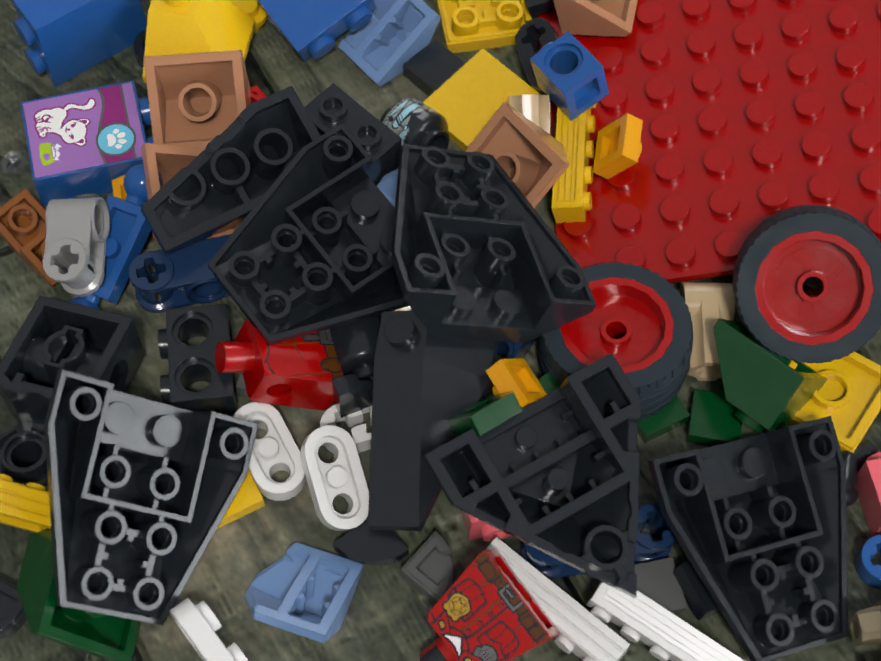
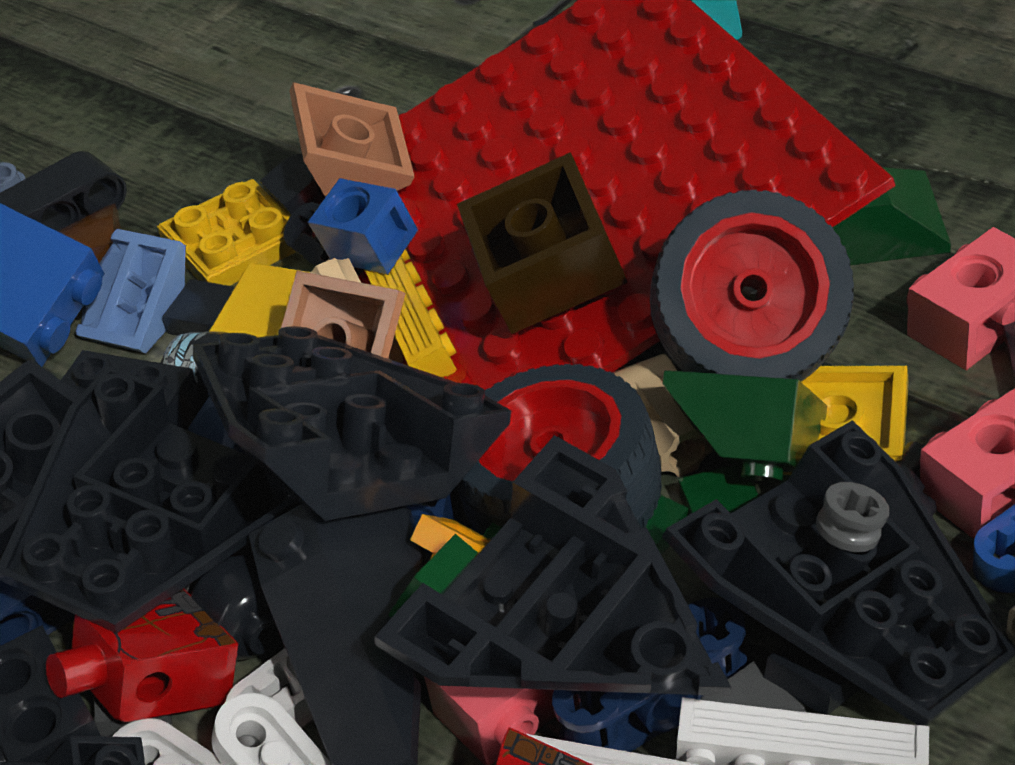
camera: 15 degrees left, 20 degrees down
black tile [332,374,373,418] -> none
light orange plate [593,113,643,179] -> none
none -> dark brown brick [457,152,628,334]
none -> dark grey bush [816,482,890,552]

